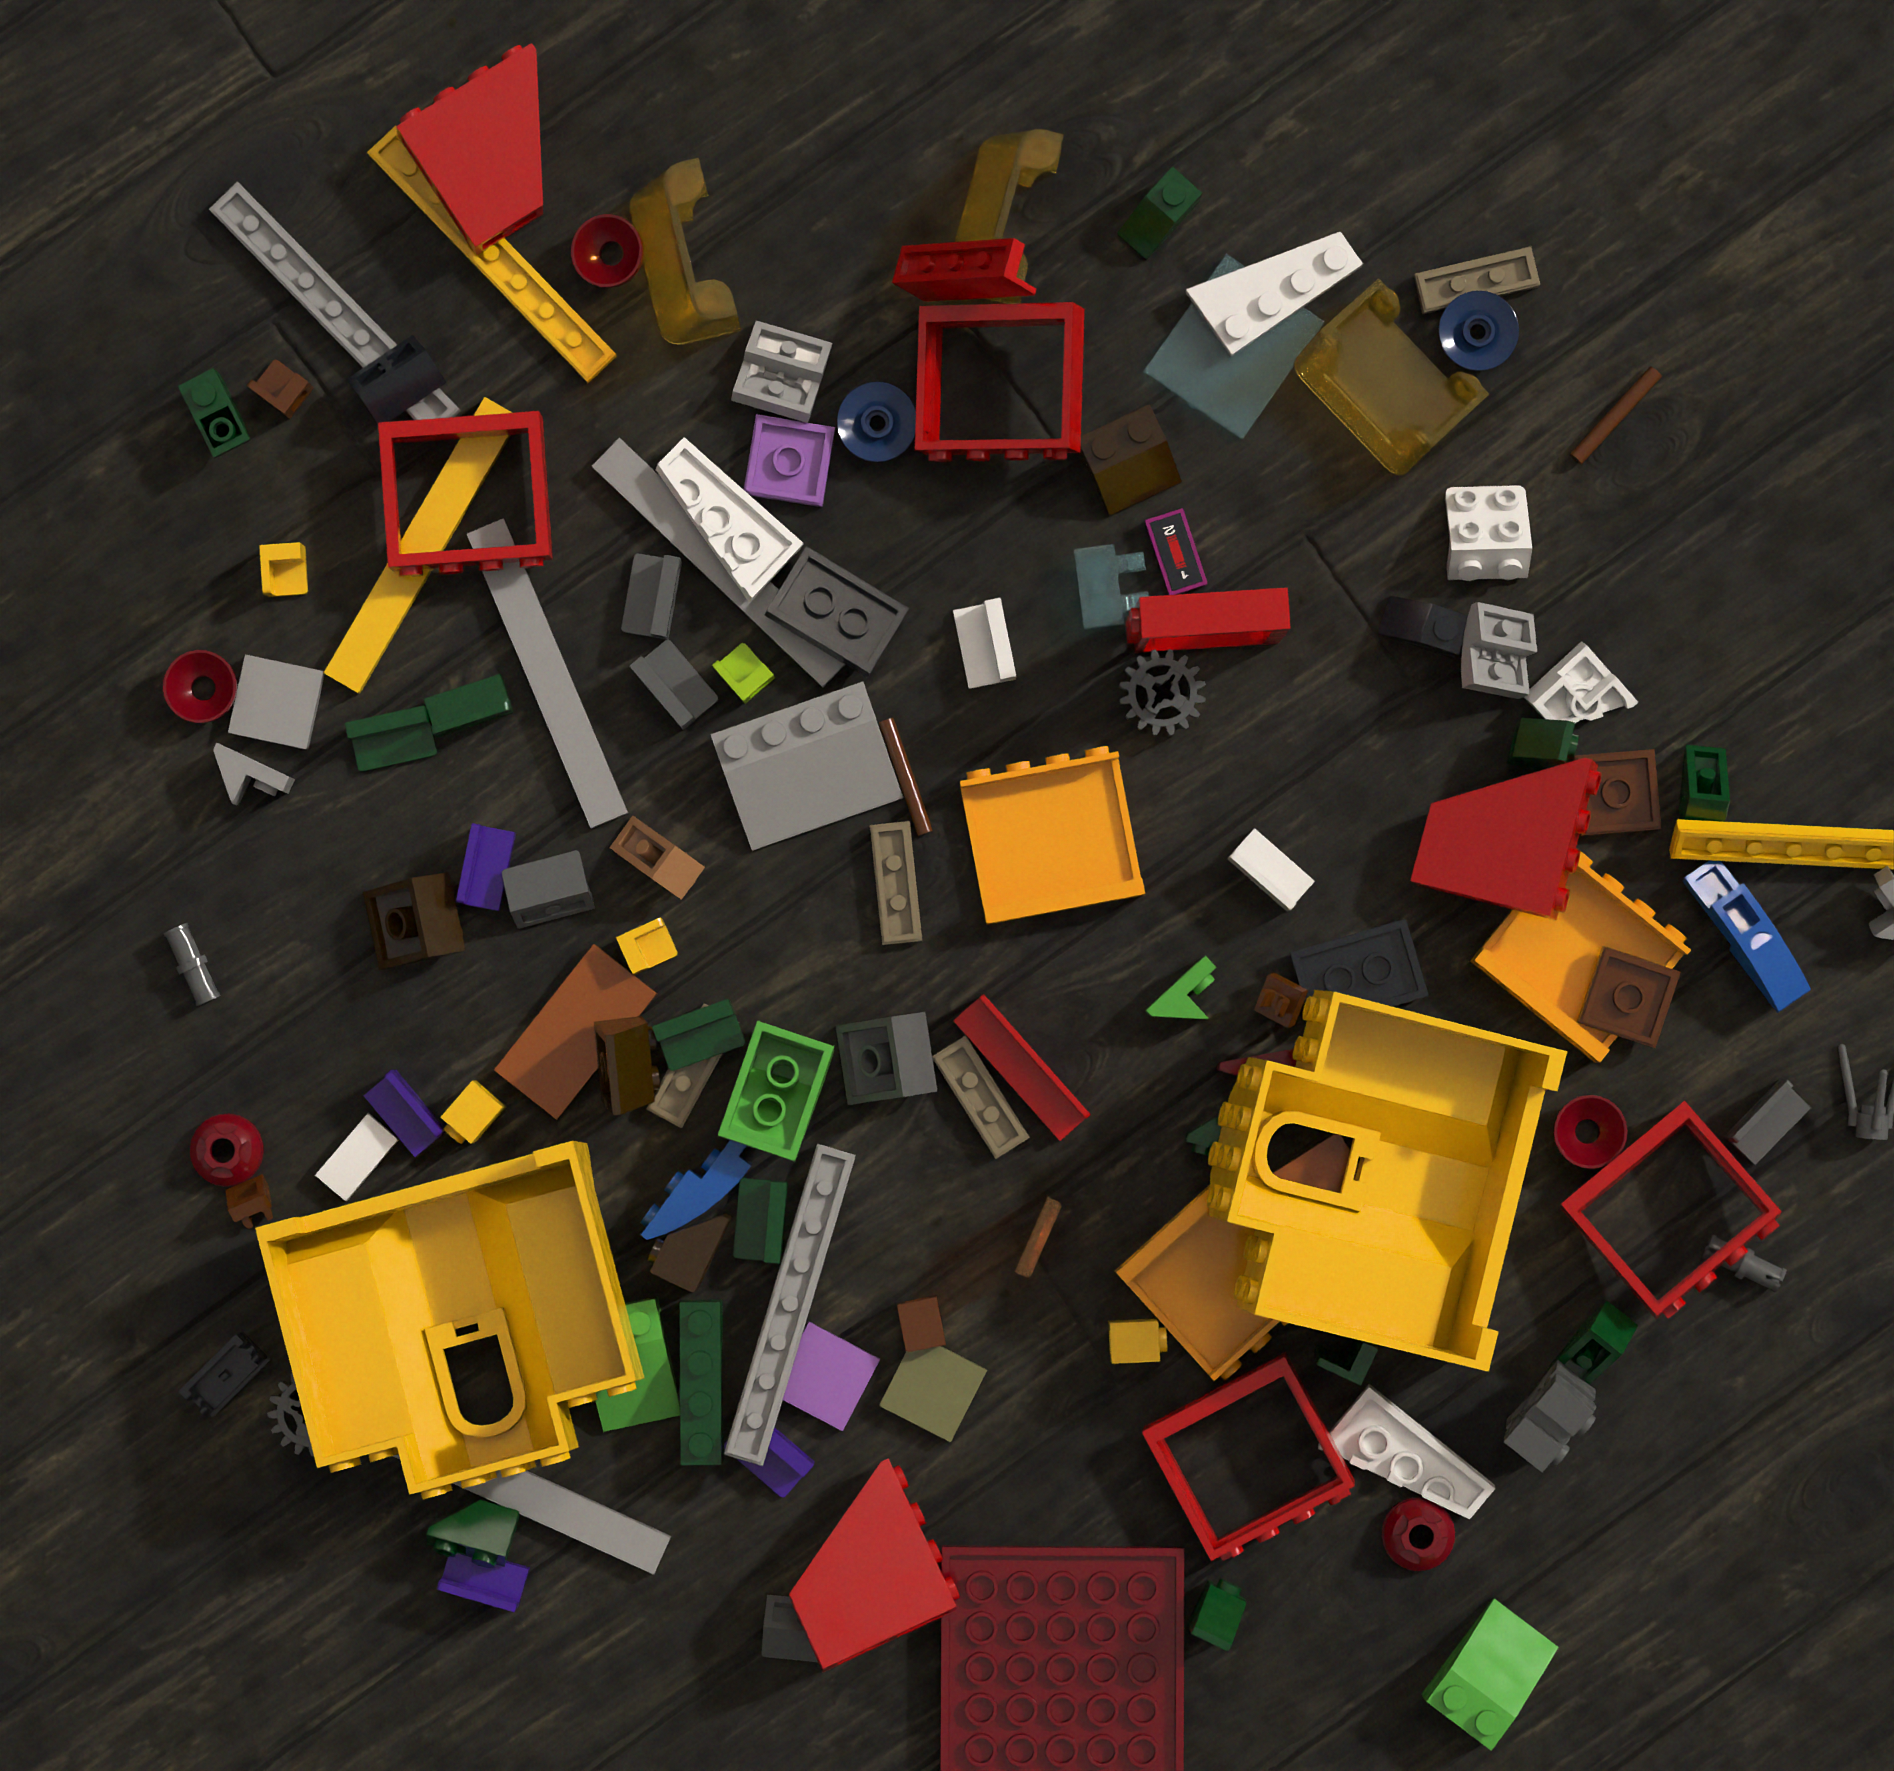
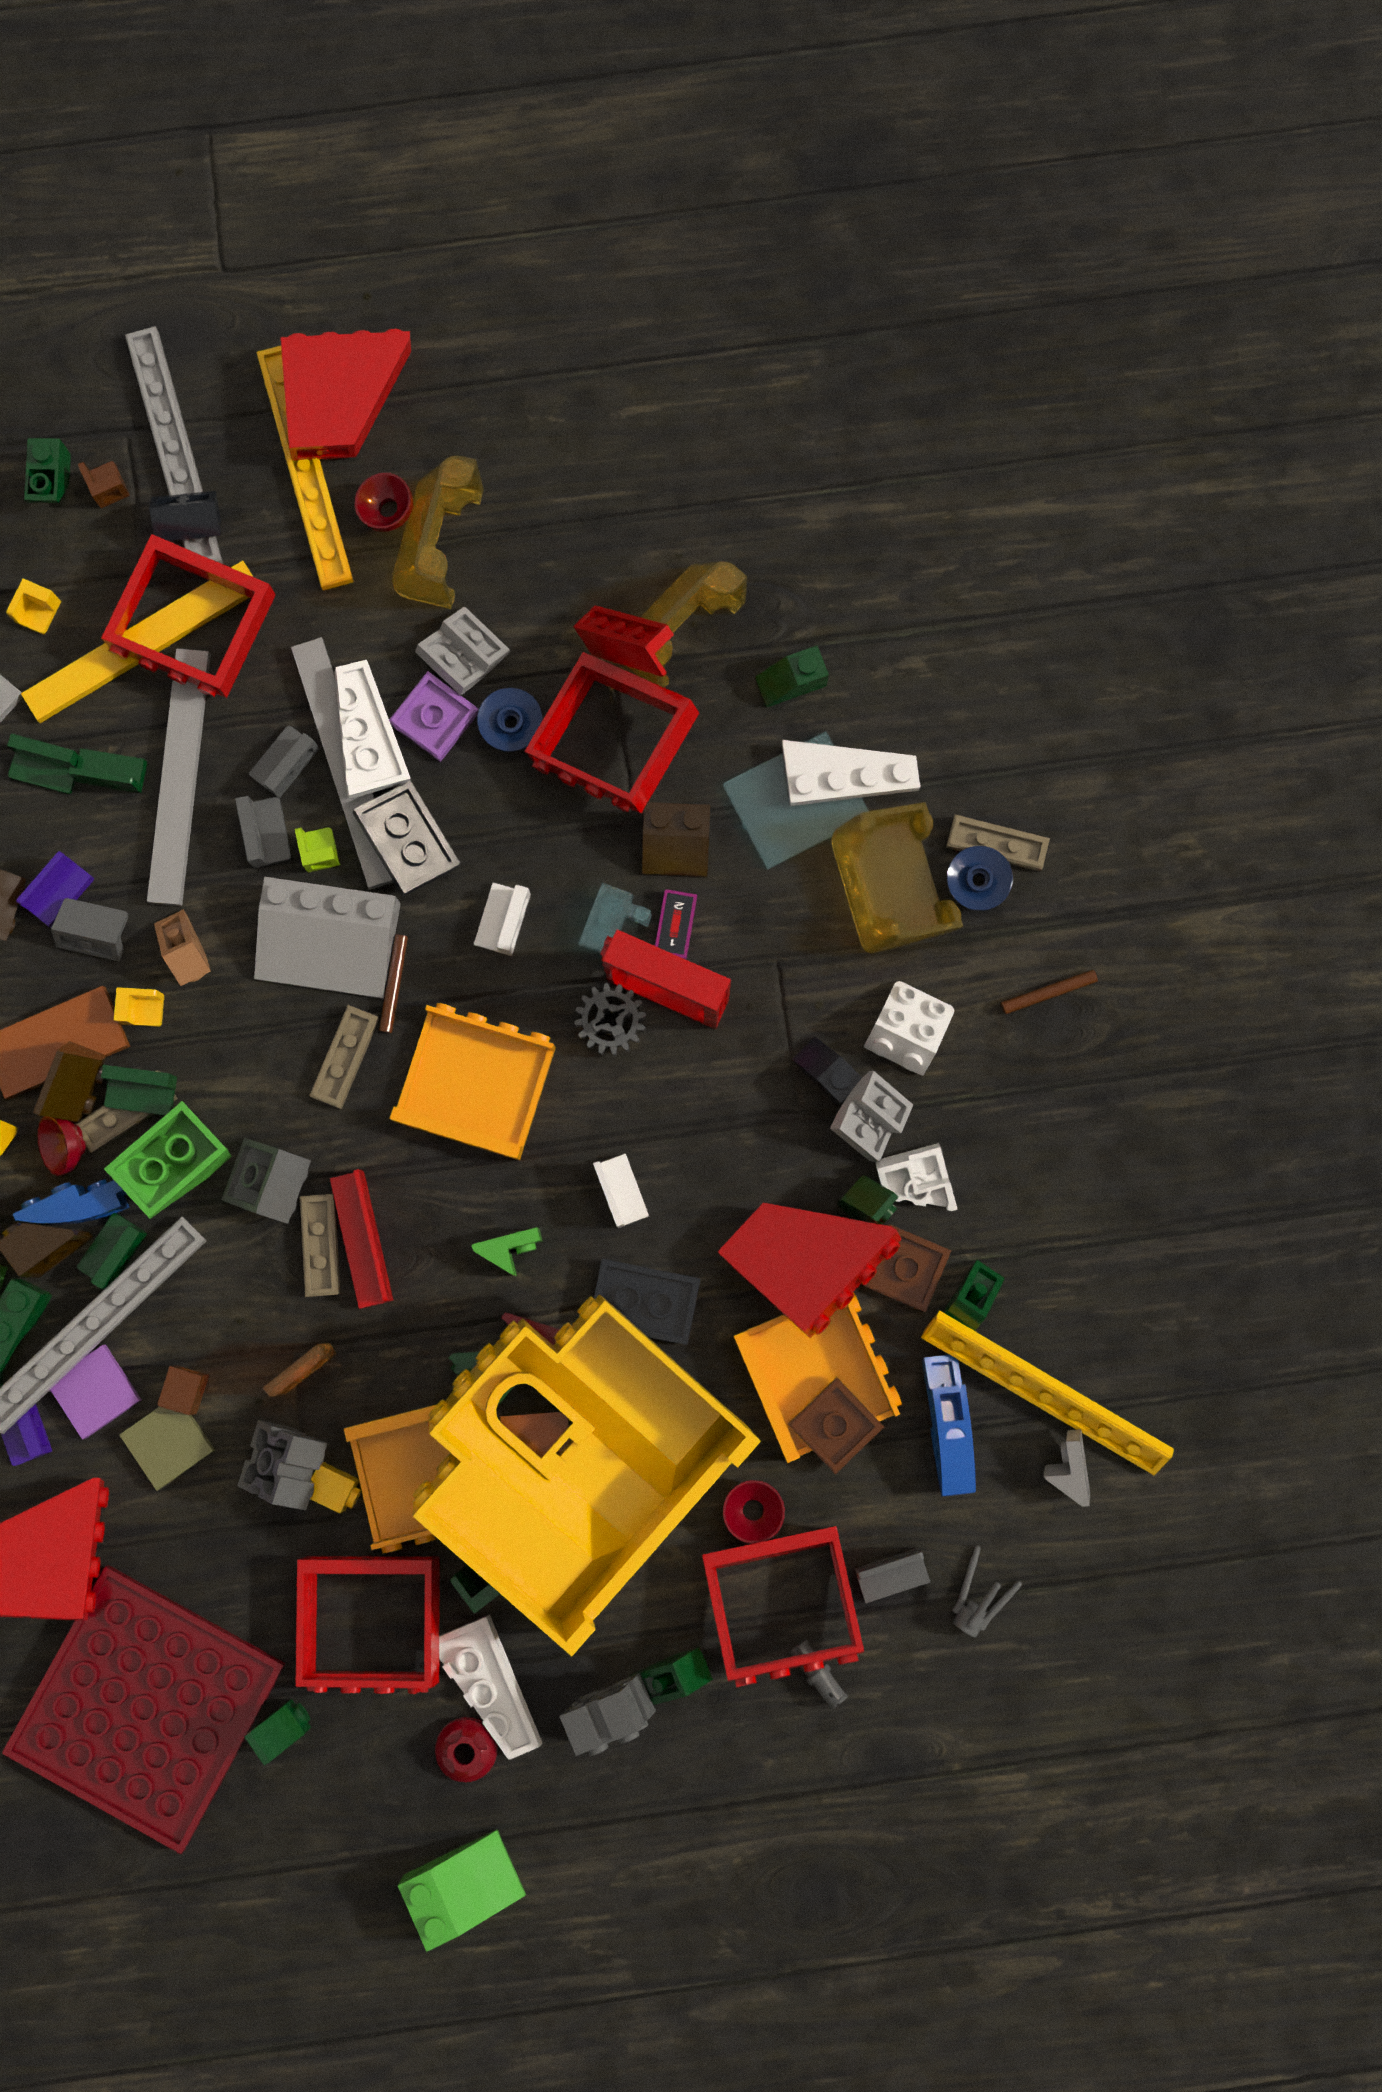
camera: 30 degrees right, 5 degrees down
reddish brown tile [1254,973,1308,1028] -> none
none -> dark red piece [37,1116,86,1176]
none -> dark grey brick [237,1420,327,1510]

